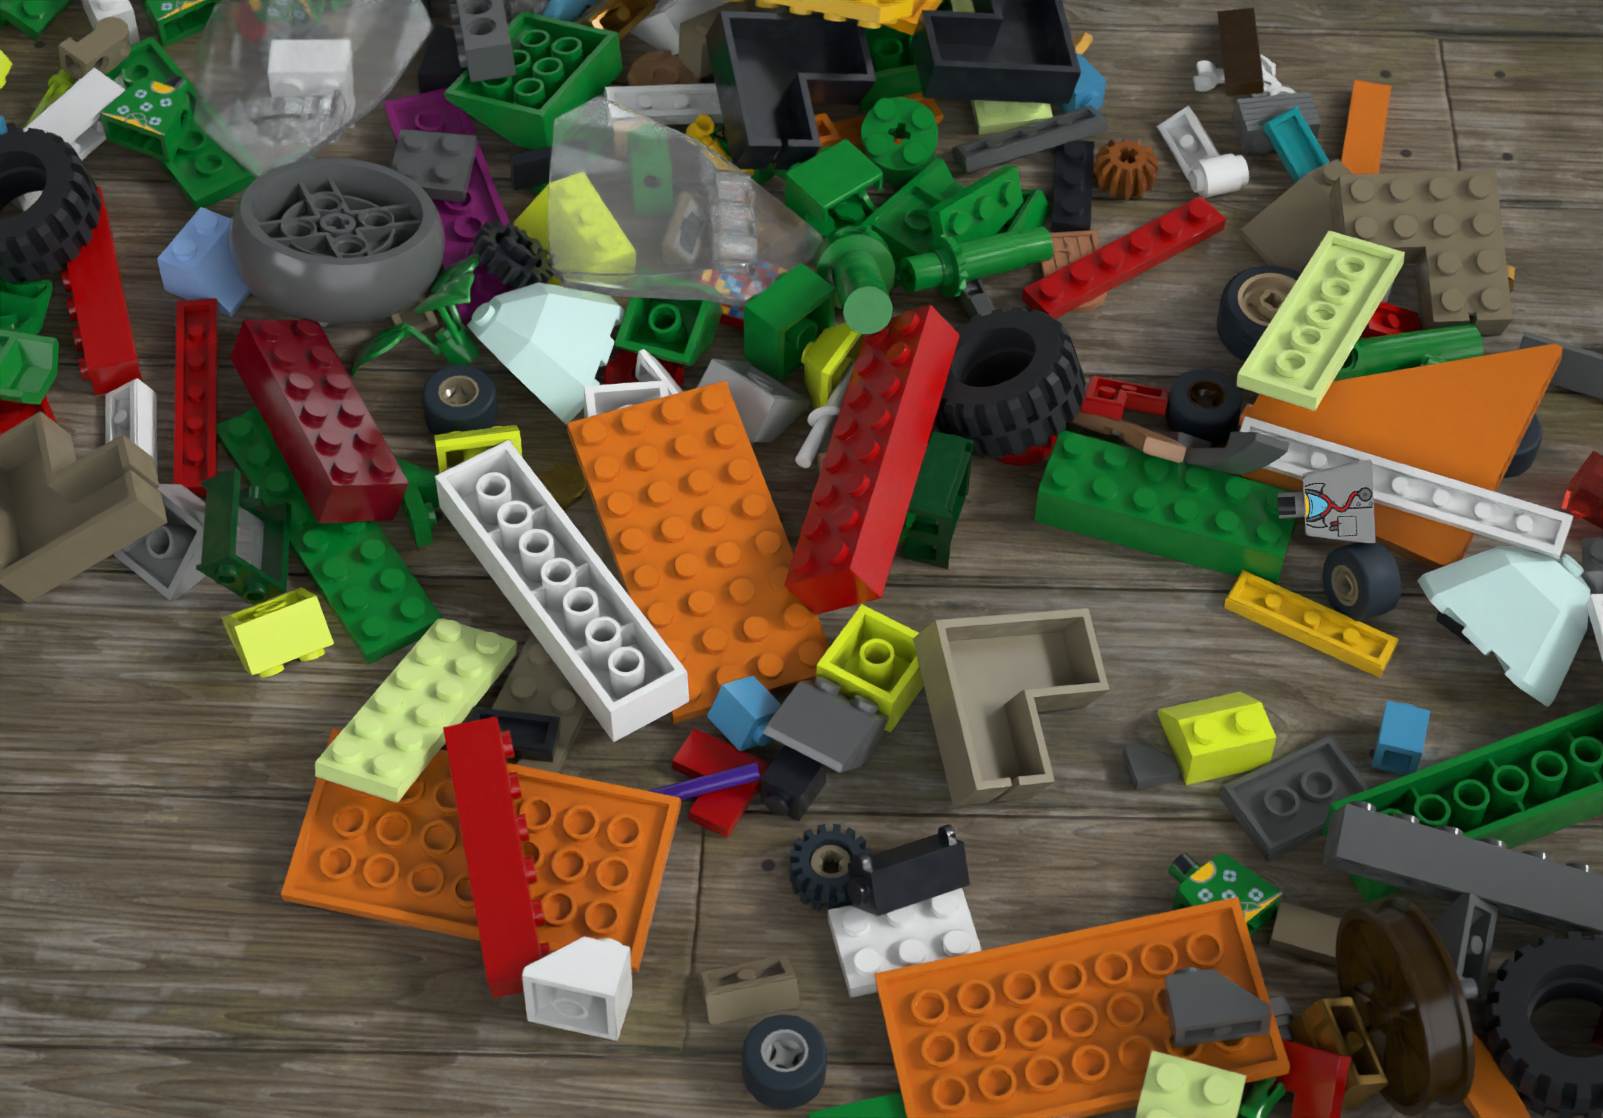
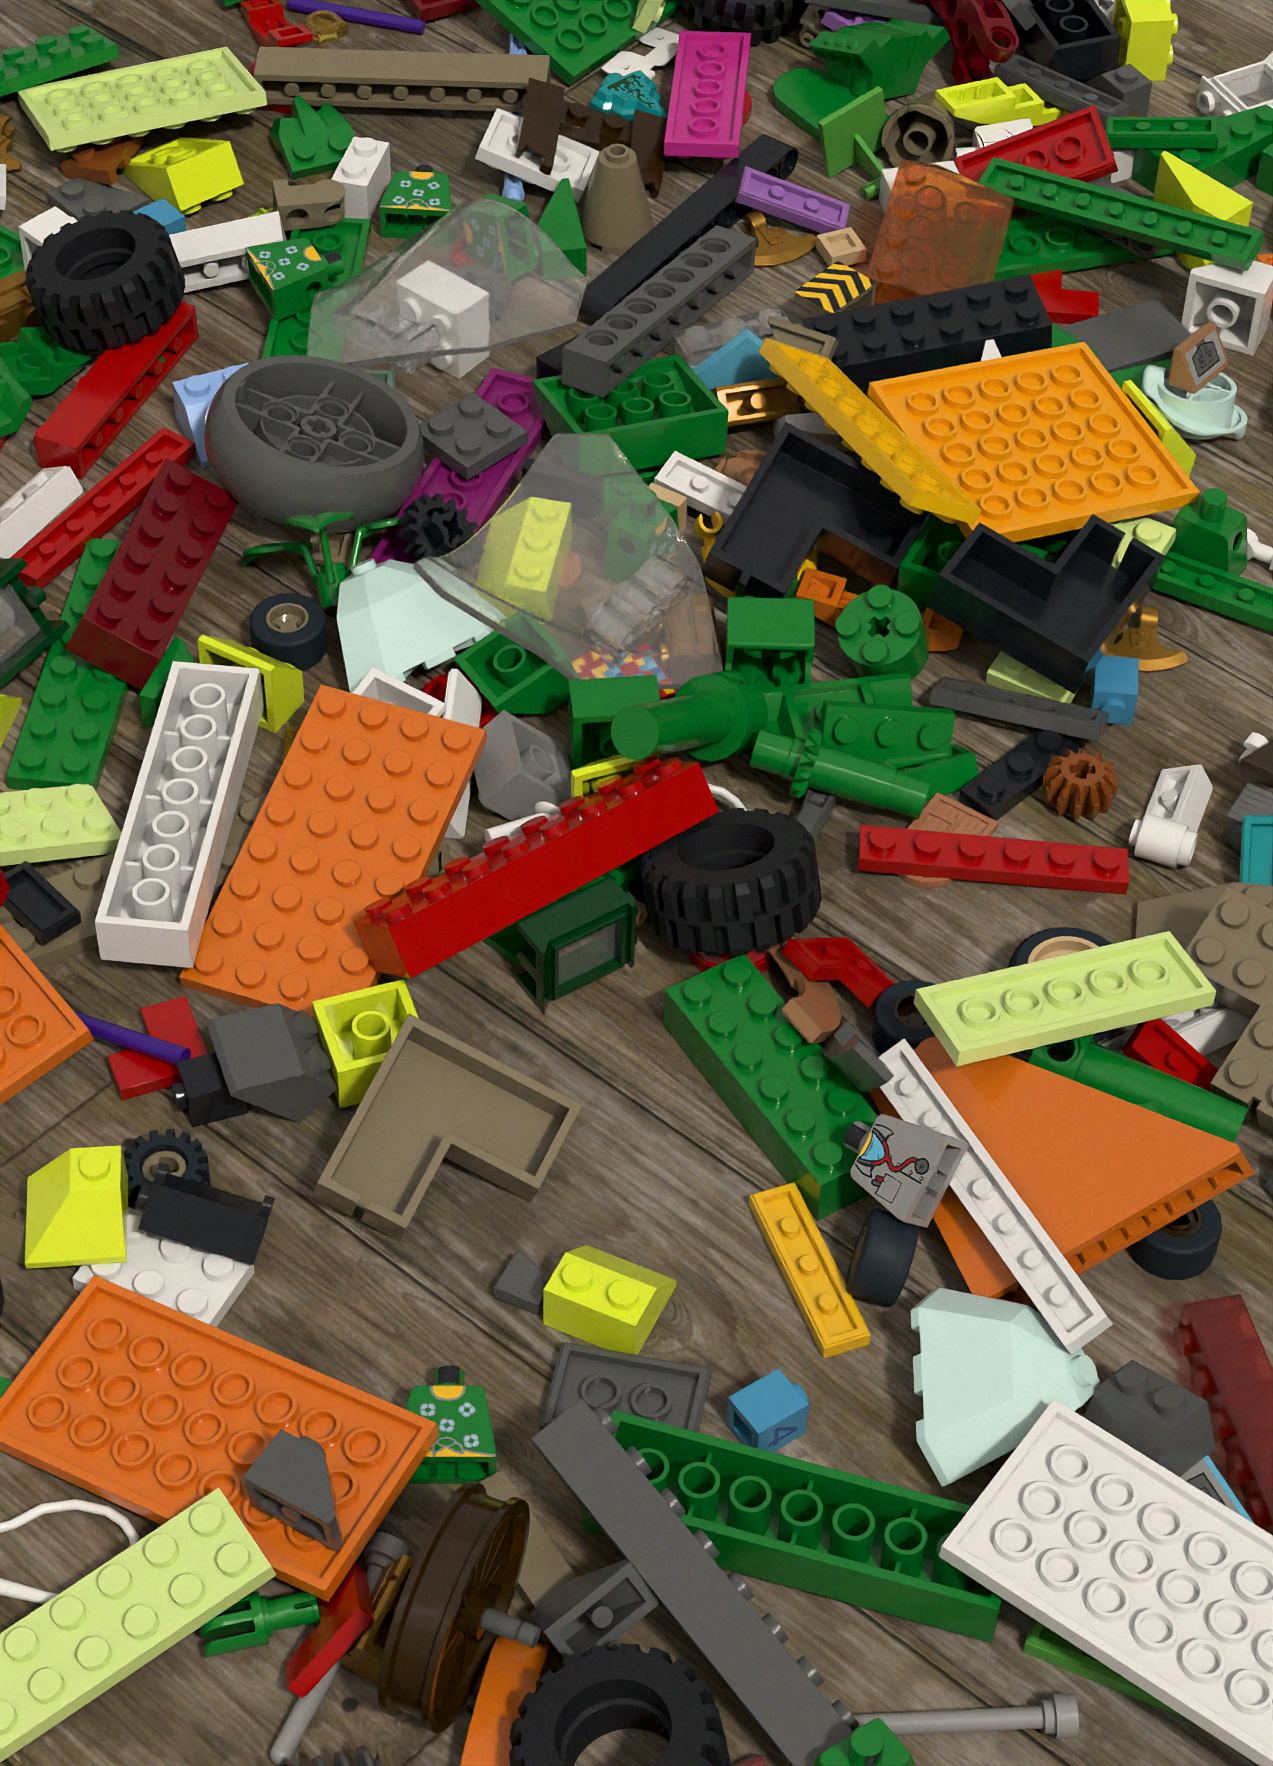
camera: 40 degrees right, 5 degrees down
dark azure brick [707,676,781,751] -> none
none -> neon yellow slope [25,1145,128,1269]

